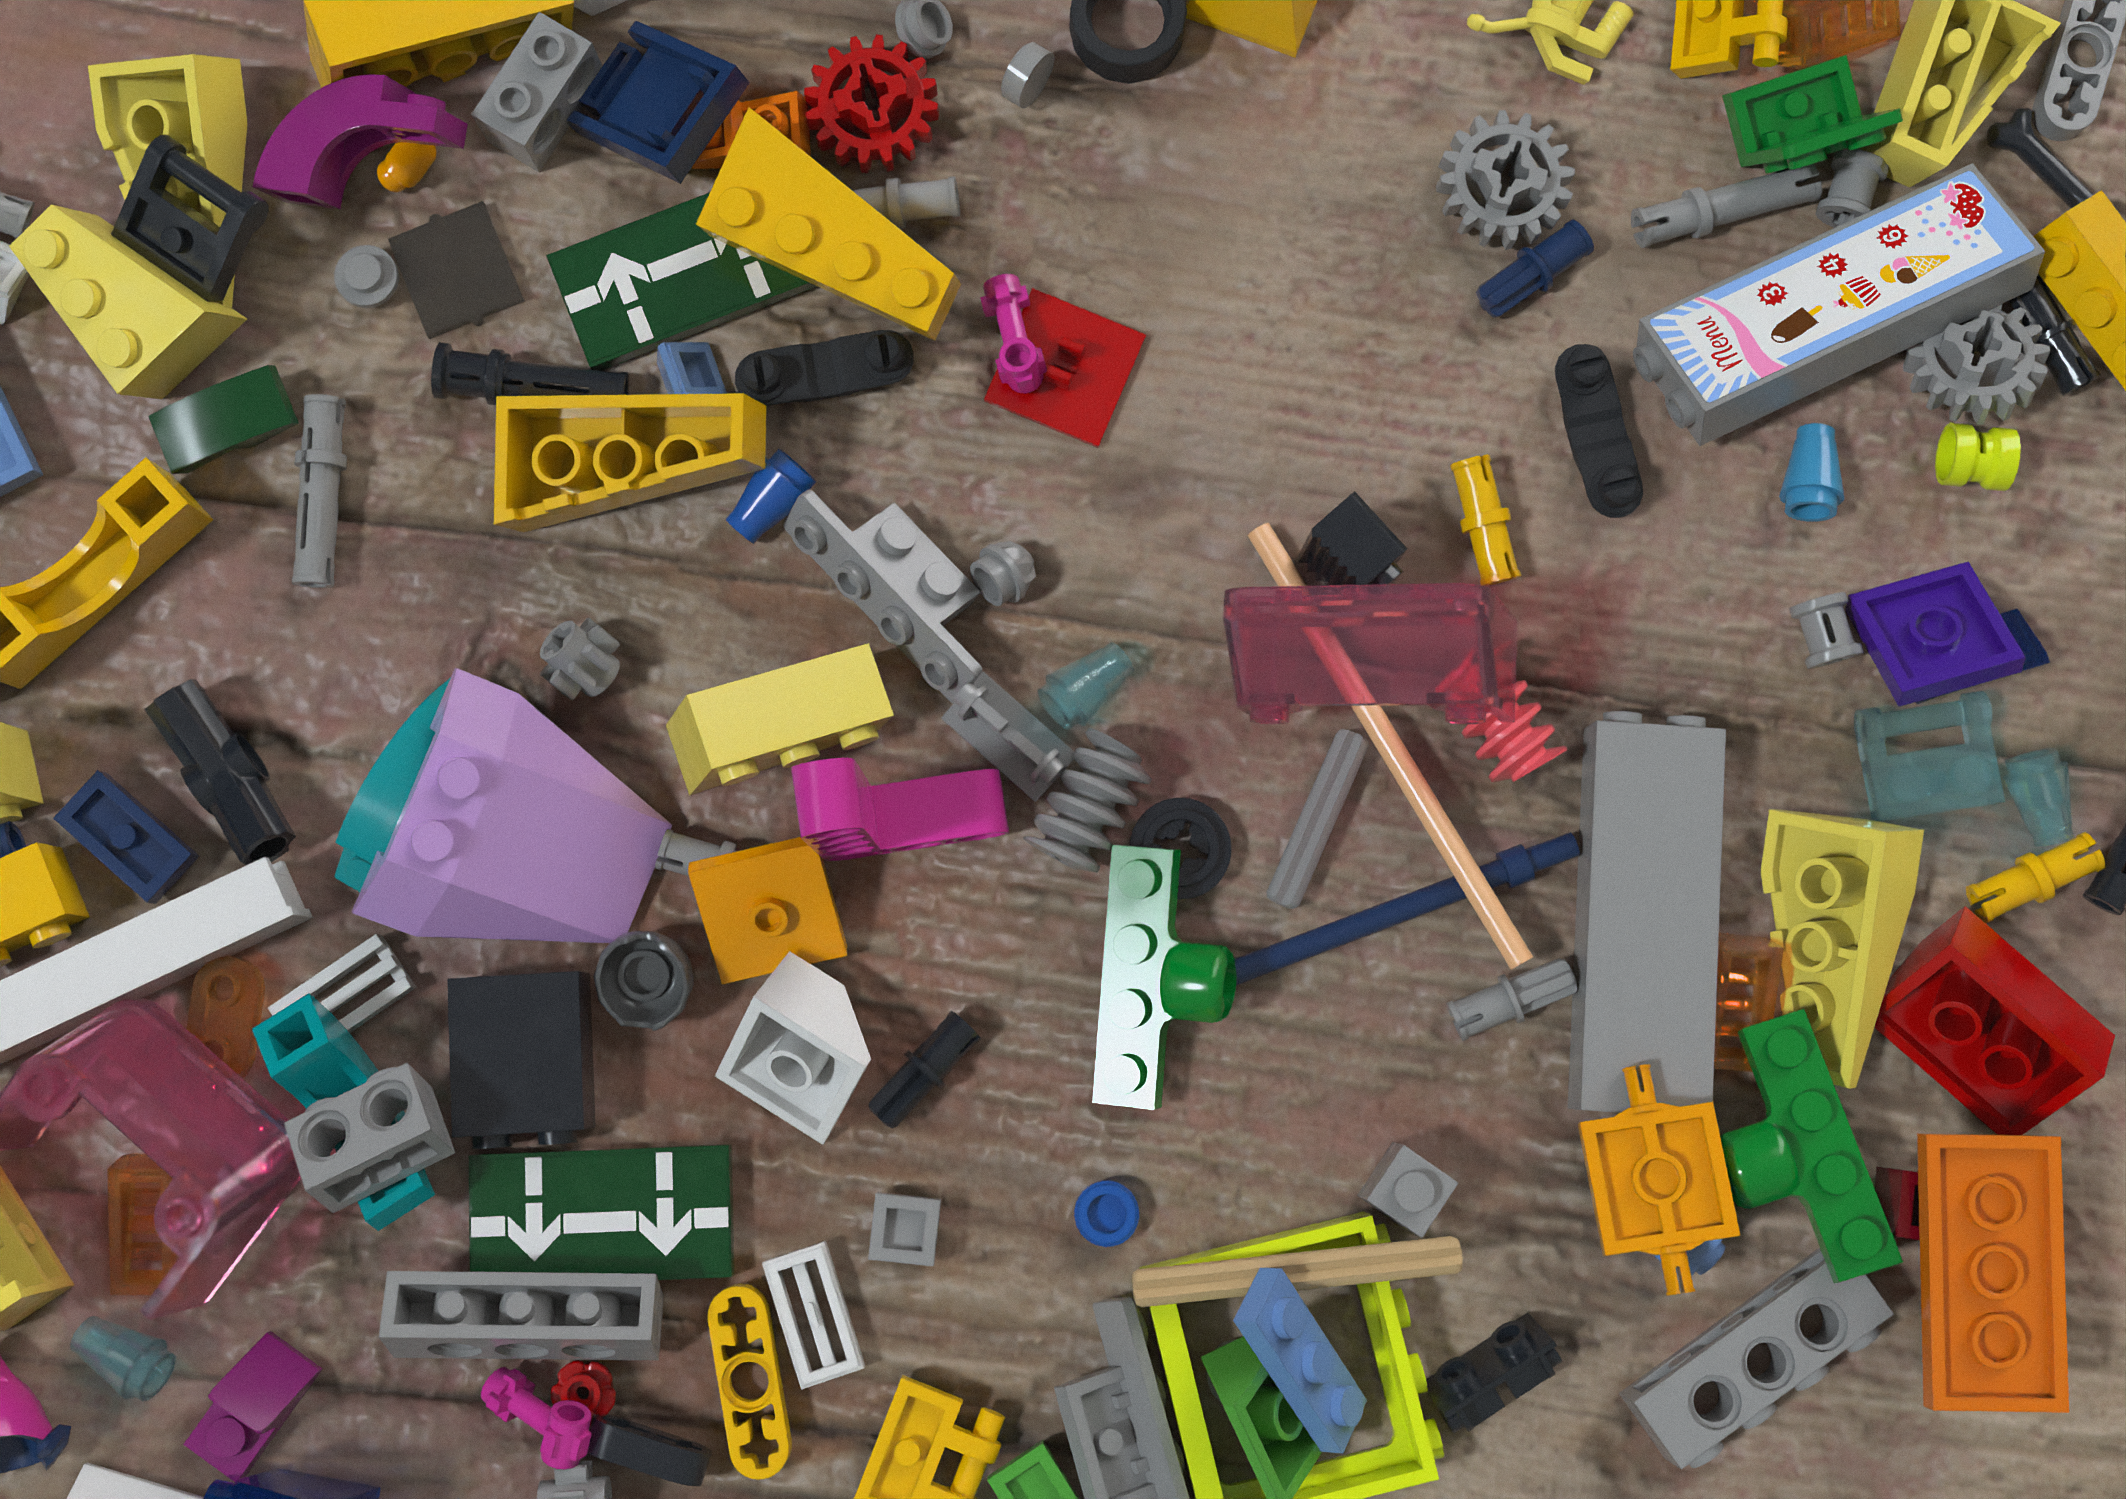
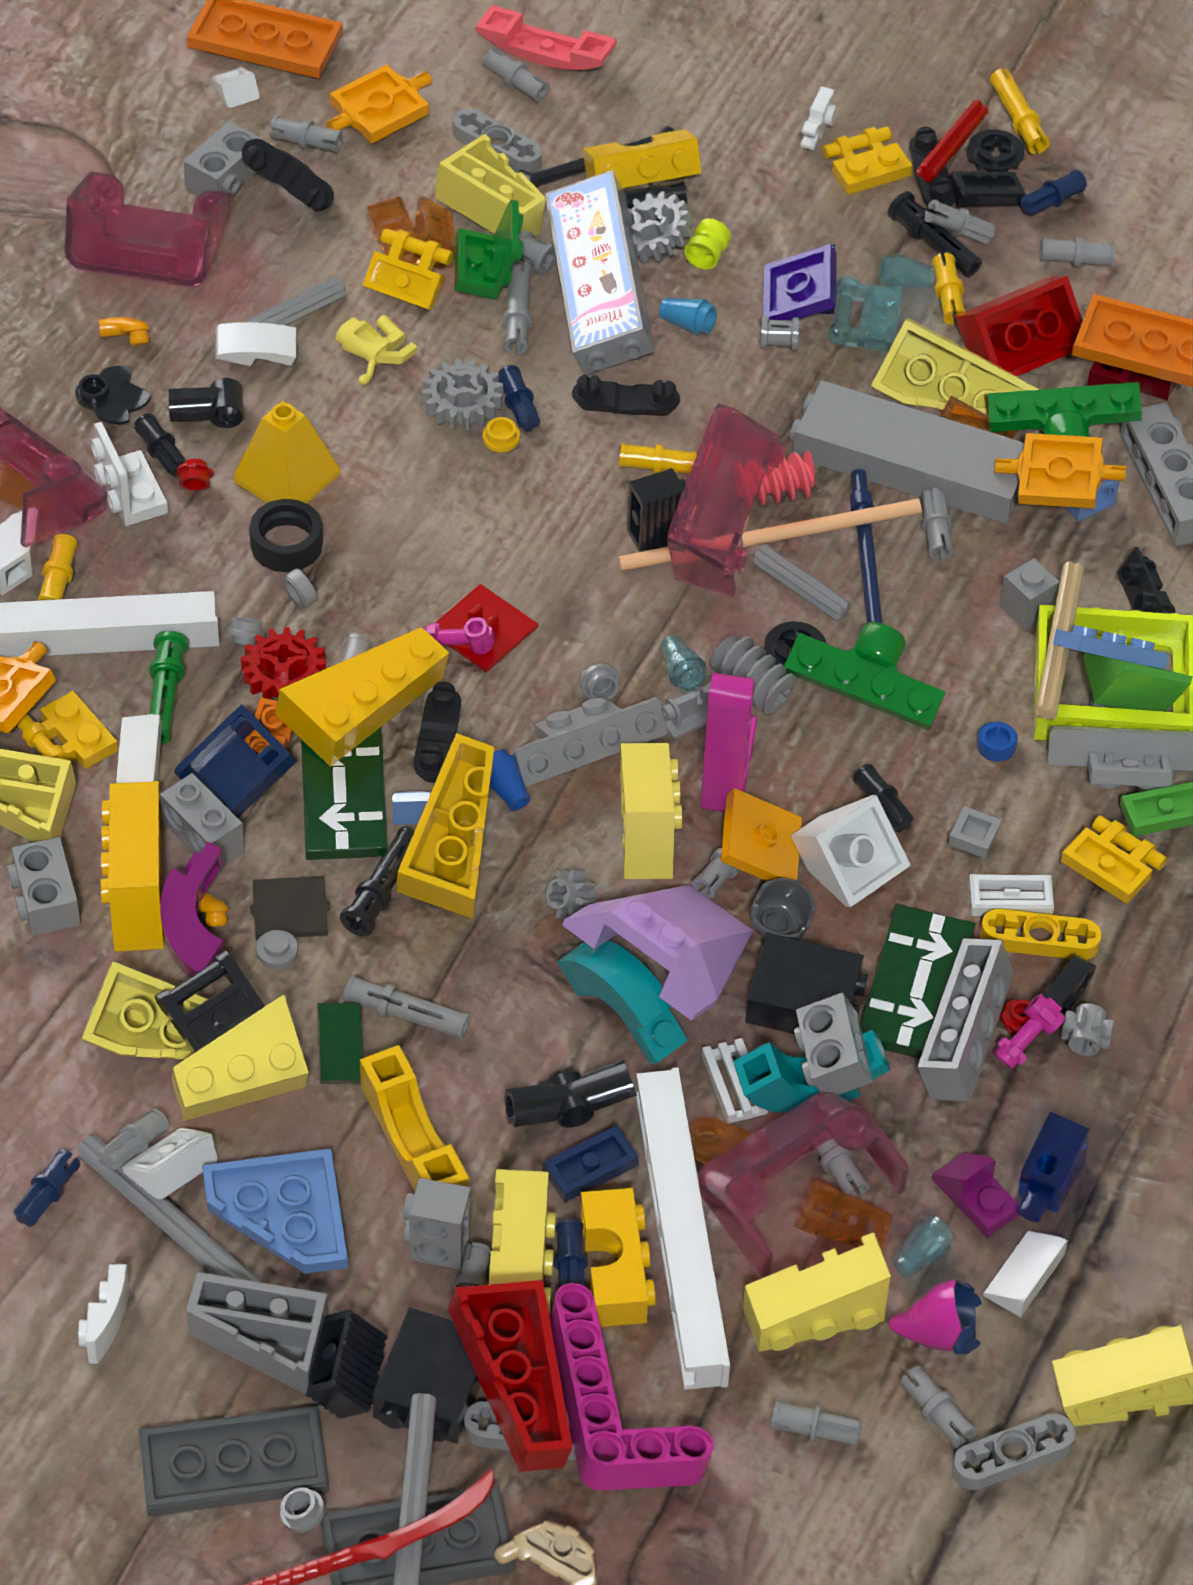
camera: 70 degrees left, 30 degrees down
none -> yellow plate [482,417,520,453]

